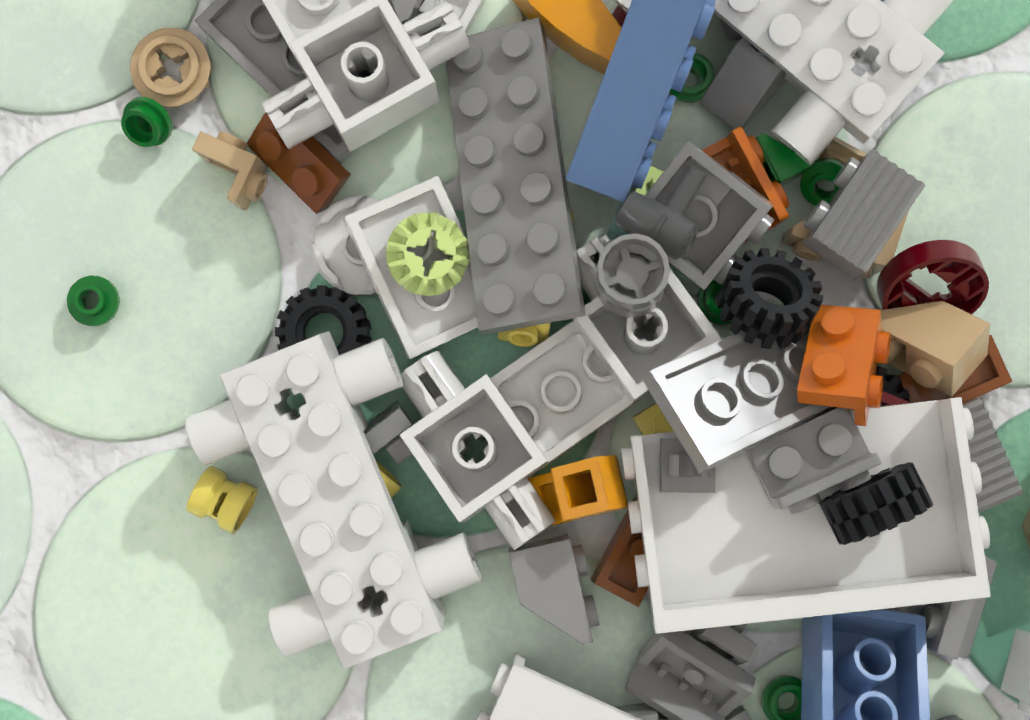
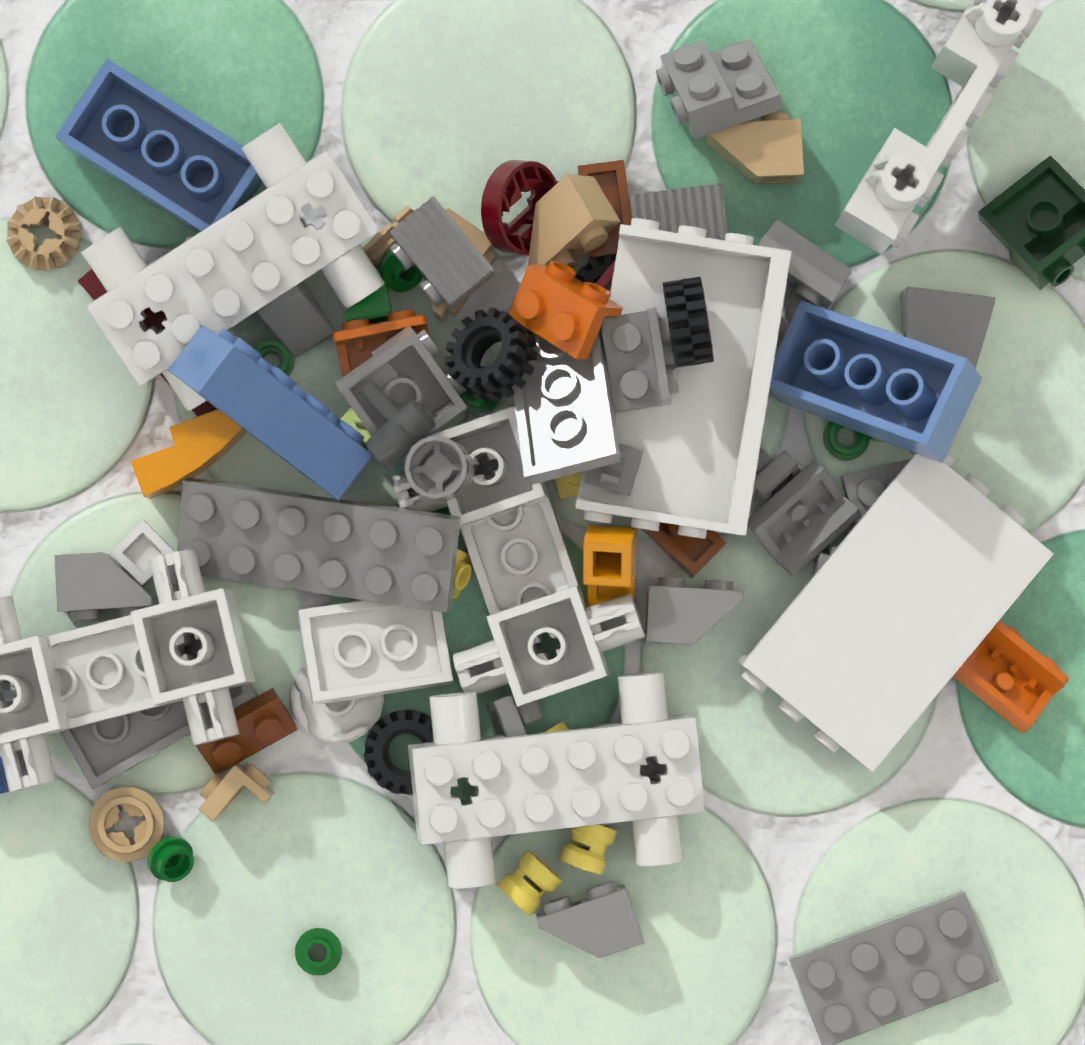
camera: 75 degrees left, 0 degrees up
yellowish green gear [386,212,470,296] -> none
none -> light grey slope [536,881,644,958]
none -> light yellow wheel [559,824,618,875]

